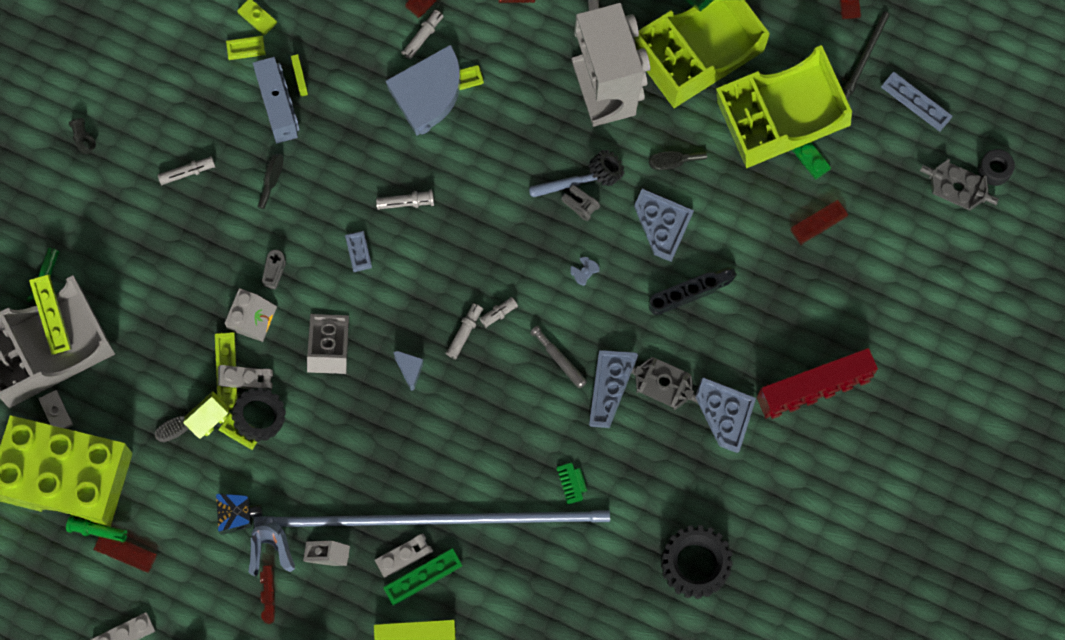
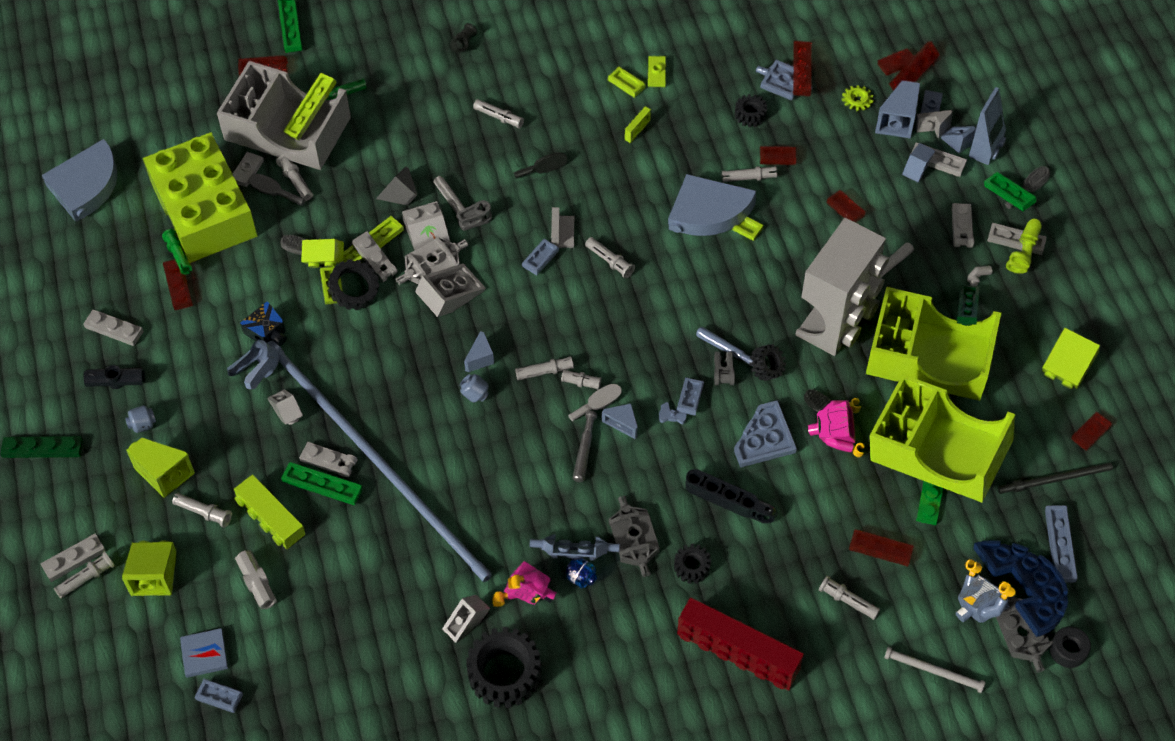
camera: 55 degrees right, 15 degrees down
sand blue brick [253,57,300,144] -> none
clear red plate [260,565,275,624] -> none
green piece [557,463,588,505] -> none
sand blue wing [589,350,638,428] -> none
sand blue plate [695,378,756,453] -> none
none -> dark grey piece [249,174,305,206]
none -> light grey pin [276,155,313,201]
none -> dark grey slope [376,166,418,206]
none -> light grey plate [396,237,468,285]
none -> light grey axle [434,176,465,220]
none -> light grey slope [442,595,490,643]
none -> sand blue head [460,374,489,403]
none -> dark pink torso [492,561,556,607]
none -> sand blue plate [530,534,620,560]
none -> light grey panel [551,207,574,248]
none -> clear blue head [566,558,597,588]
none -> light grey piece [568,384,621,421]
none -> sand blue slope [602,404,638,439]
none -> black tyre [674,544,711,584]
none -> sand blue plate [677,377,704,415]
none -> dark pink torso [808,398,865,457]
none -> light grey pin [819,575,880,620]
none -> light grey bar [884,646,985,693]
none -> sand blue torso [956,559,1015,623]
none -> dark blue plate [973,541,1068,637]

